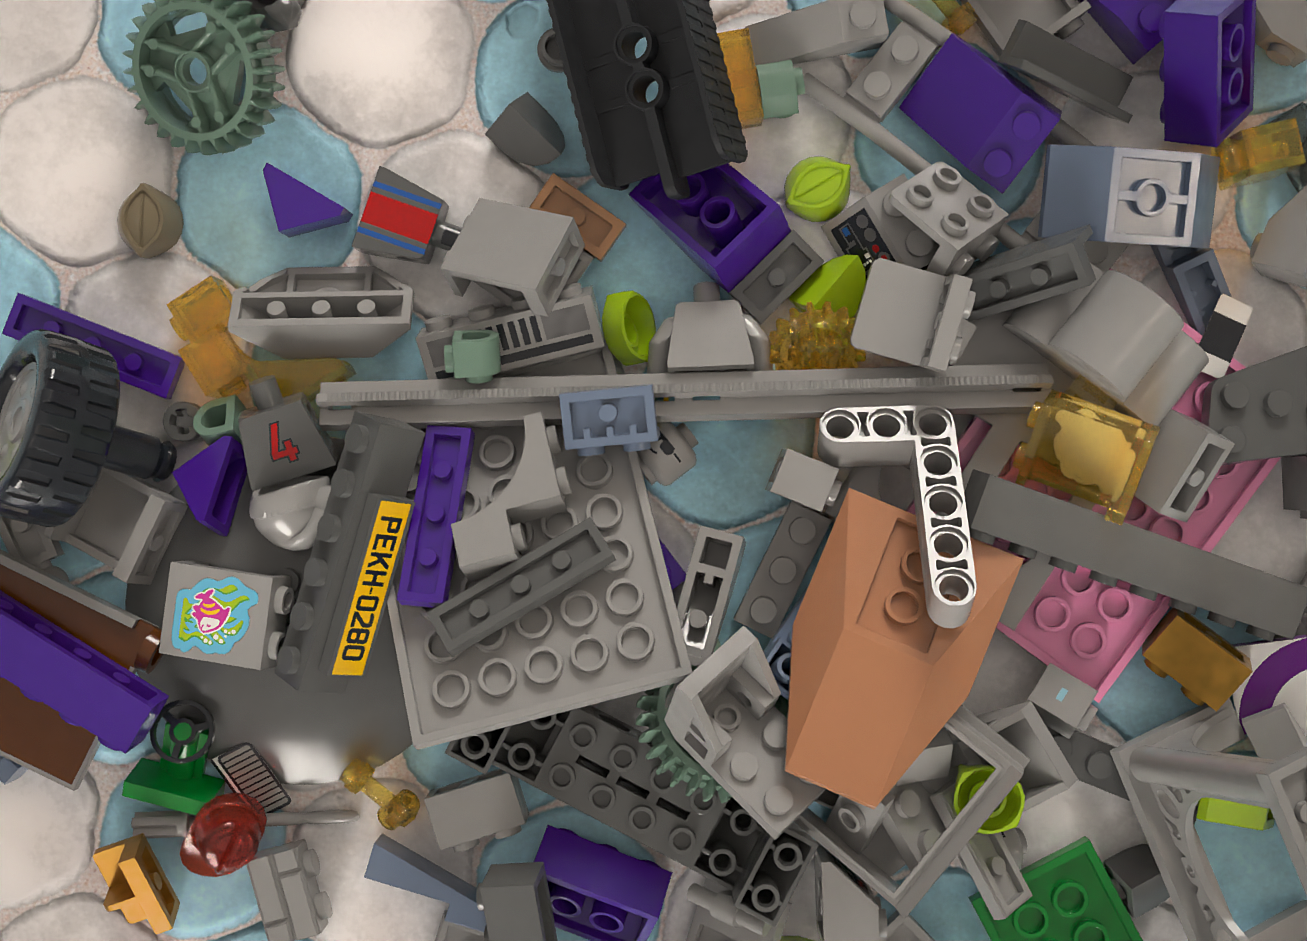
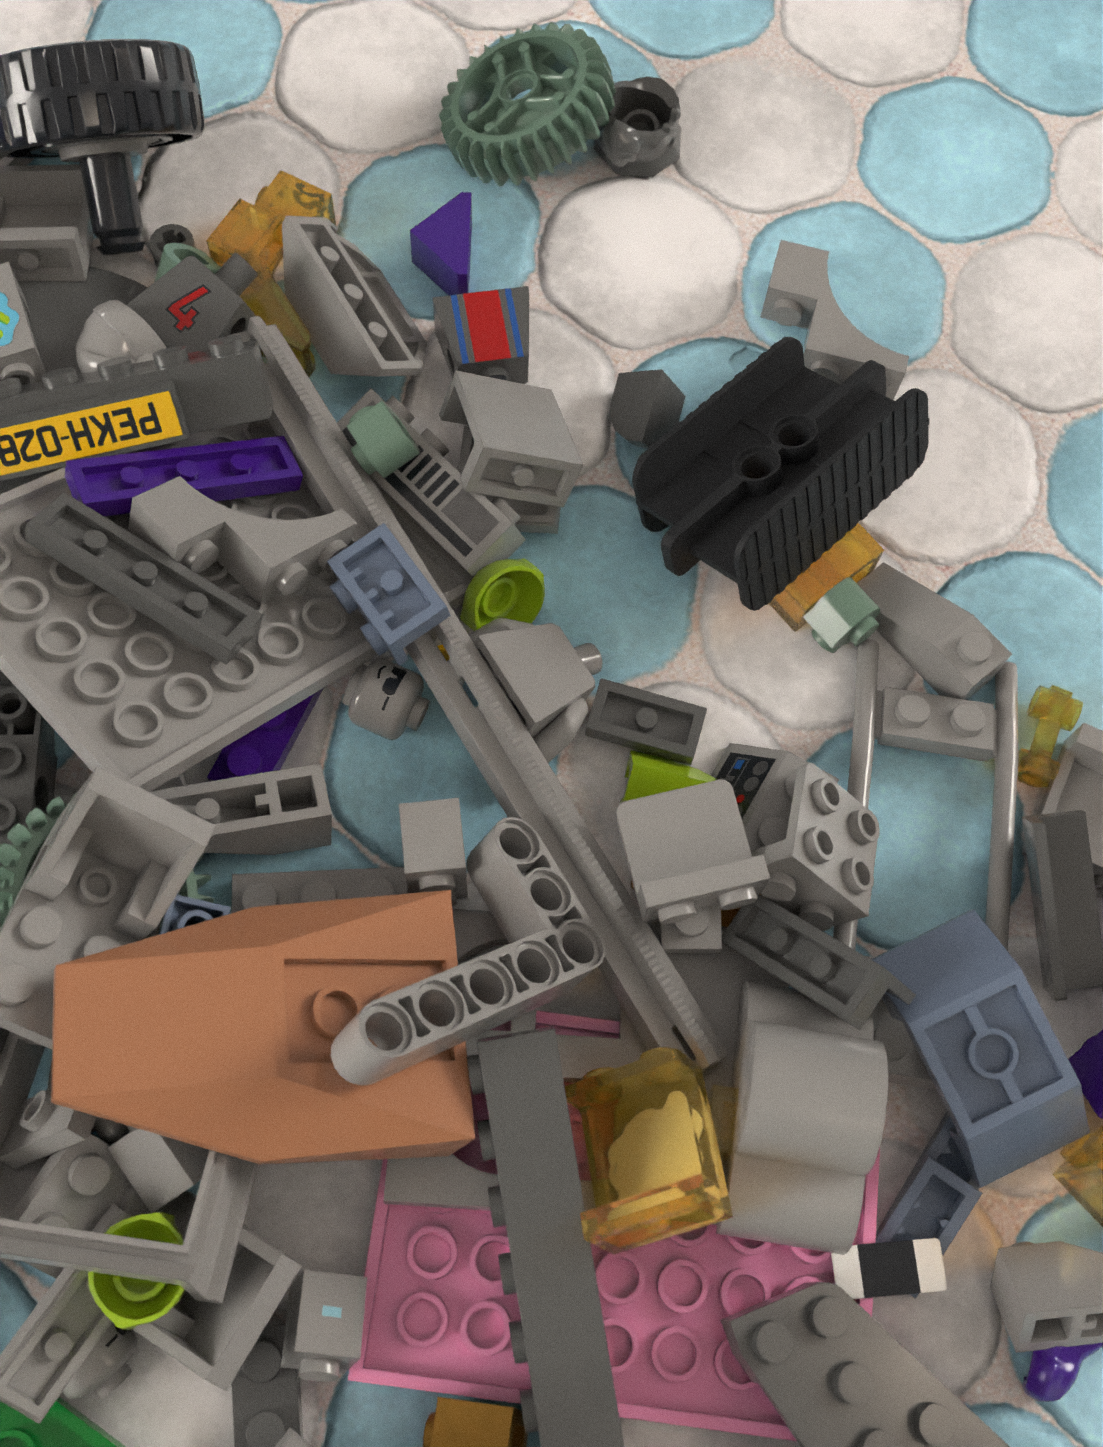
camera: 55 degrees right, 20 degrees down
dark purple plate [2,293,187,399] -> none
dark tan hat [117,183,184,259] -> none
dark purple slope [172,436,248,536] -> none
medium nougat plate [529,173,626,262] -> none
dark purple slope [628,163,791,293] -> none
clear yellow gear [769,301,866,370] -> none
lime hat [784,156,851,222] -> none
dark purple slope [899,32,1062,194] -> none
light grey brick [1124,409,1235,522] -> none

